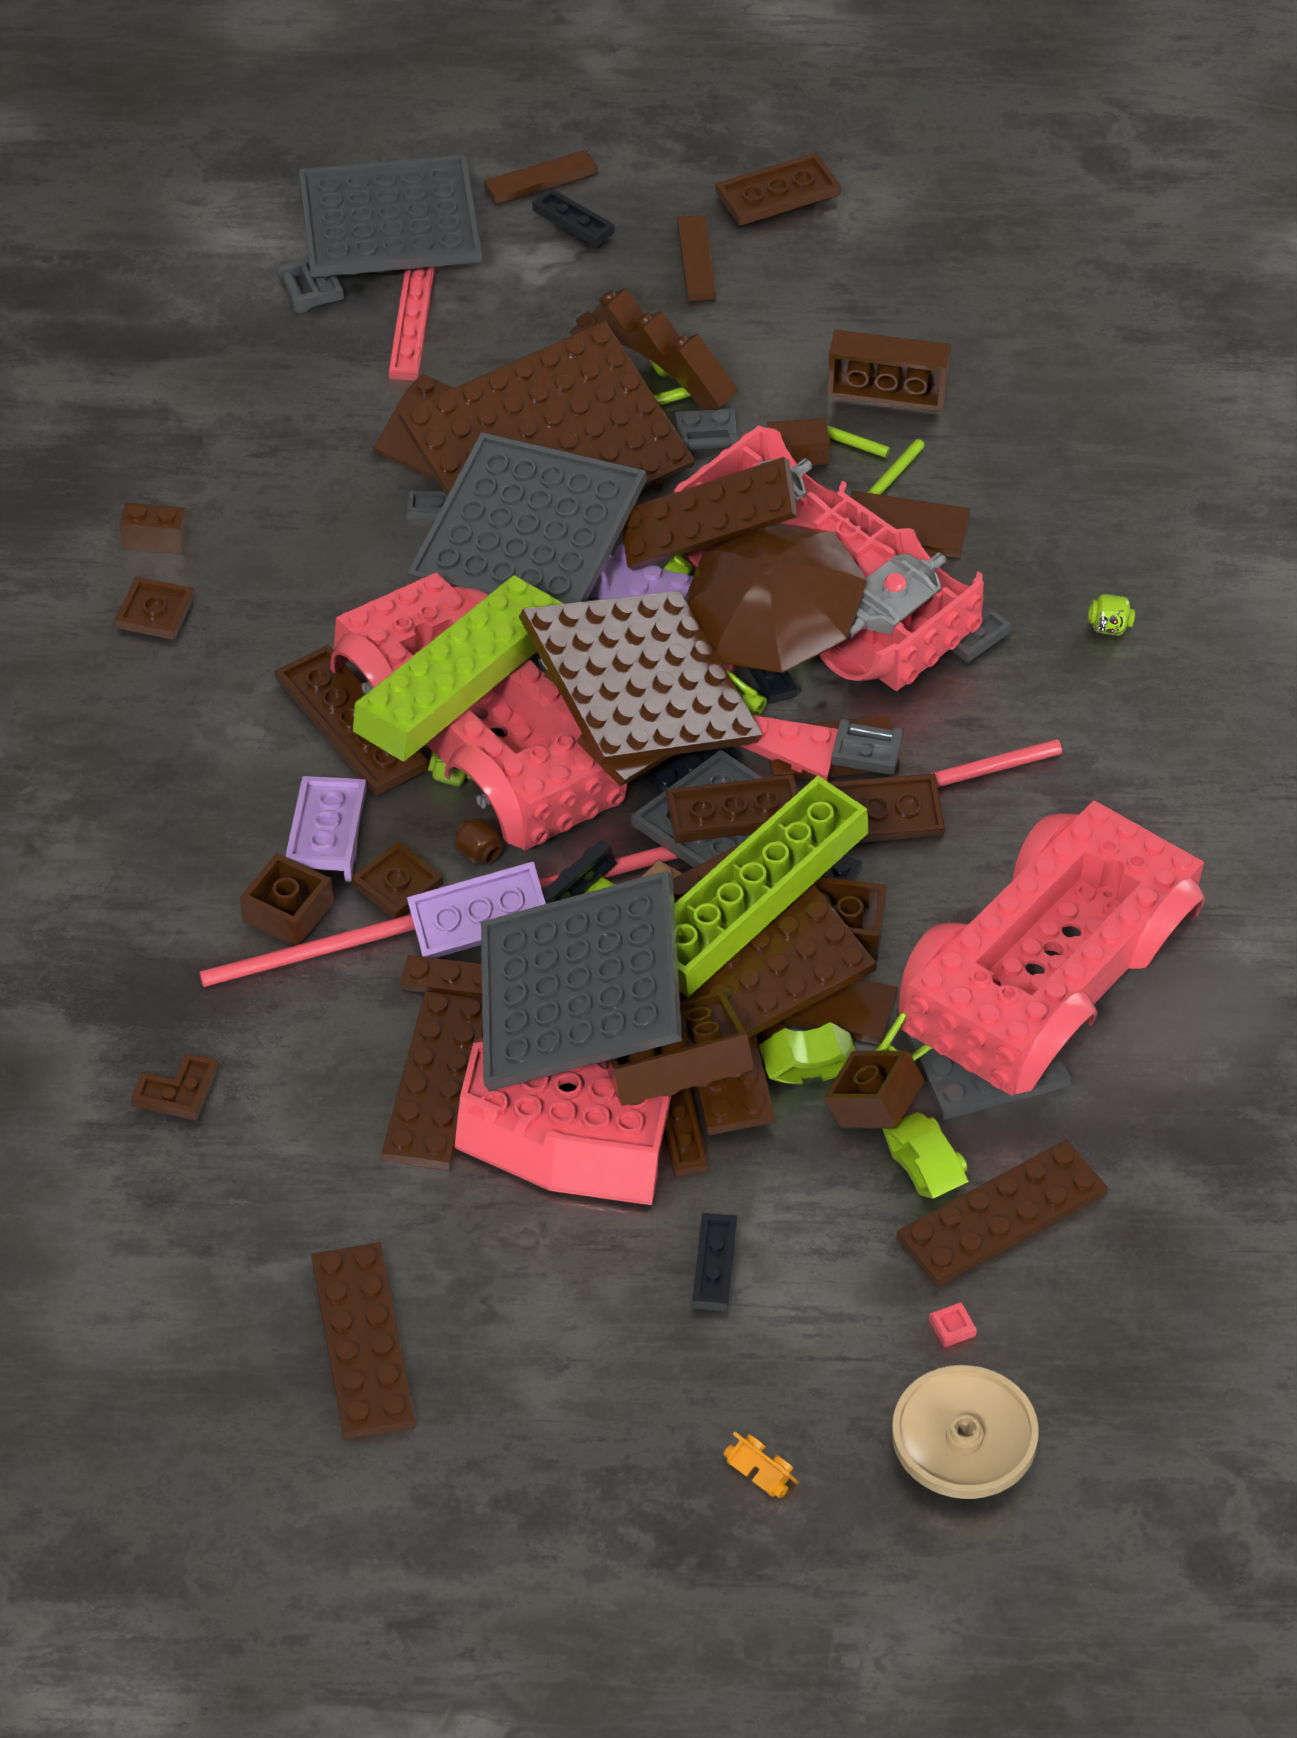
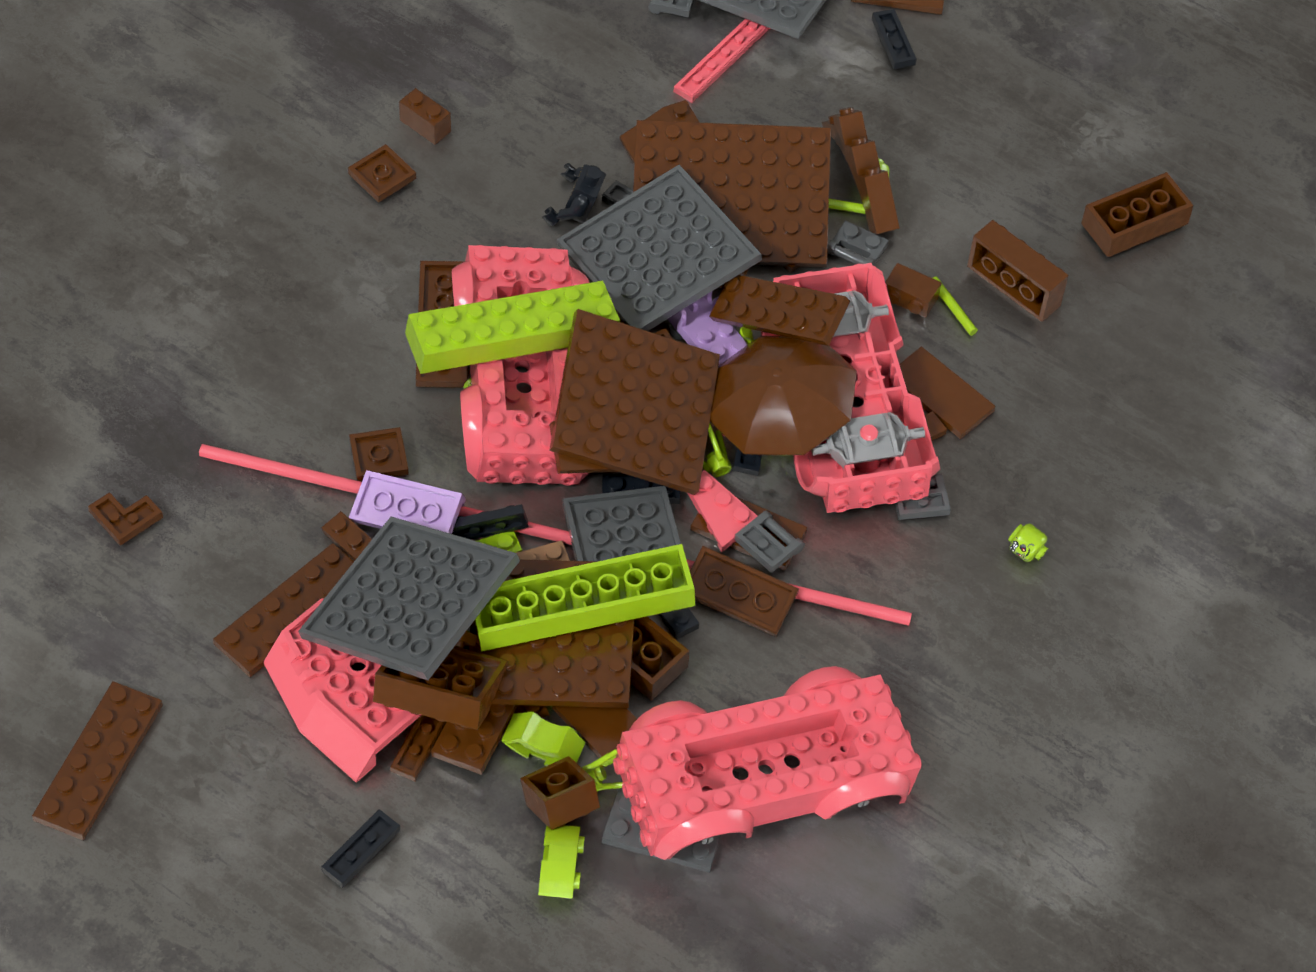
camera: 30 degrees right, 5 degrees up
reddish brown brick [240,853,334,946] -> none
lavender hinge [285,776,367,882] -> none
reddish brown head [454,818,503,866] -> none
reddish brown tile [666,774,798,843] -> none
reddish brown tile [678,215,716,301] -> none
reddish brown plate [715,153,841,226] -> none
lime bar [867,439,925,495] -> none
reddish brown plate [897,1139,1108,1288] -> none
none -> black torso [542,163,606,226]
none -> reddish brown brick [1081,172,1194,257]

